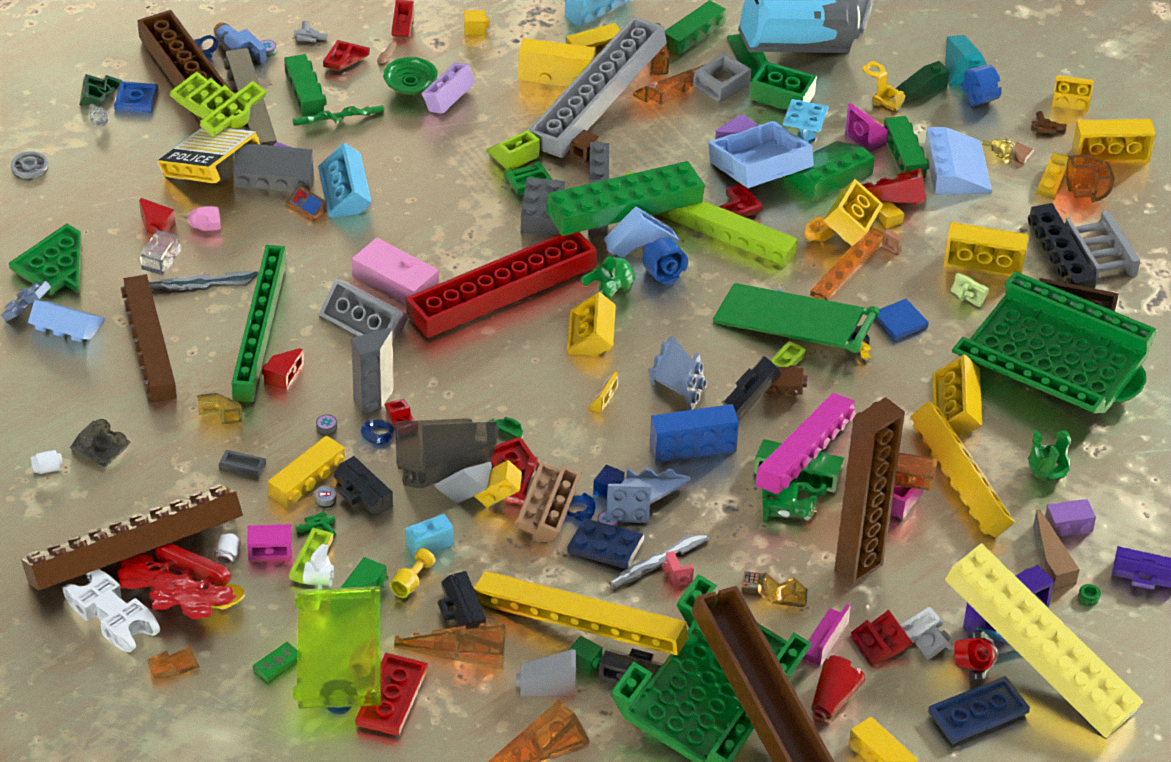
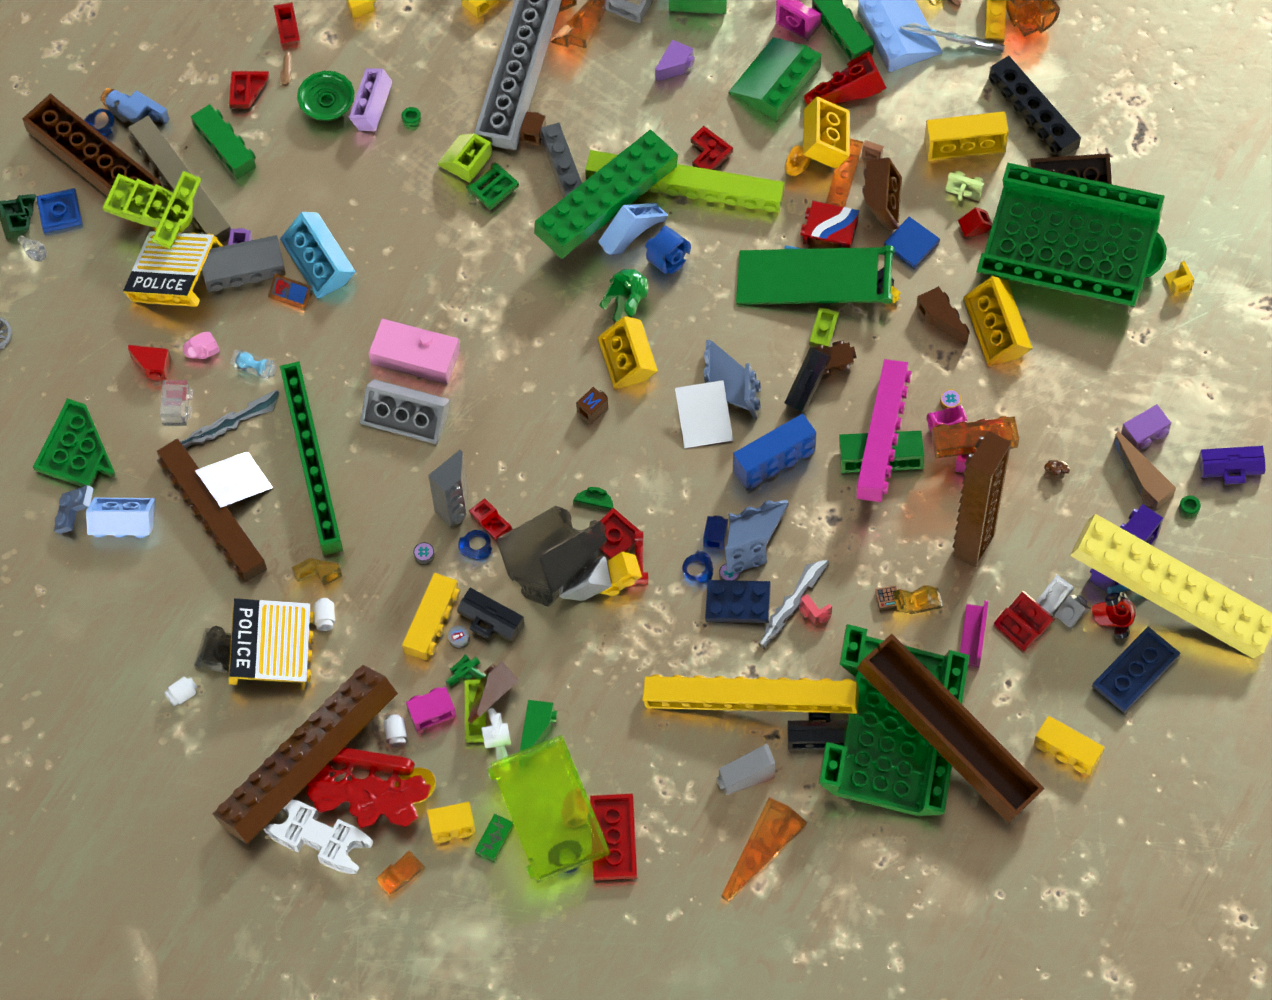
camera: 15 degrees left, 20 degrees up
dark grey tile [219,450,266,478] -> none
tile [261,40,276,56] -> none
red slope [262,348,304,390] -> none
green piece [293,105,384,126] -> none
light grey piece [294,20,328,43] -> none
yellow piece [390,548,435,598] -> none
clear orange wedge [394,621,506,670] -> none
medium azure brick [405,514,454,559] -> none
red brick [406,232,597,339] -> none
black piece [437,571,487,637] -> none
medium nougat brick [514,462,582,542] -> none
yellow brick [518,38,596,87] -> none
dark grey brick [521,178,565,236] -> none
green brick [568,636,603,676] -> none
yellow slope [588,371,618,413] -> none
light blue tile [708,121,814,188] -> none
green animal [762,481,828,521] -> none
medium azure piece [783,99,829,143] -> none
red cone [811,655,866,720] -> none
yellow slope [877,200,904,228] -> none
yellow brick [910,400,1015,538] -> none
green piece [1027,430,1071,481] -> none
light grey fence [1065,210,1140,283] -> none
none -> sticker [196,451,273,507]
none -> panel [228,598,314,690]
none -> clear piece [230,349,277,380]
none -> white brick [313,598,335,631]
none -> green tile [401,107,422,127]
none -> yellow brick [427,801,476,842]
none -> slope [468,661,519,724]
none -> reddish brown brick [576,387,608,424]
none -> white sticker [675,380,733,448]
none -> panel [800,201,859,248]
none -> reddish brown brick [862,157,902,230]
none -> light grey sword [900,23,1005,53]
none -> reddish brown slope [917,286,970,345]
none -> red brick [958,207,993,237]
none -> reddish brown plant [1044,460,1070,476]
none -> yellow panel [1164,261,1195,296]

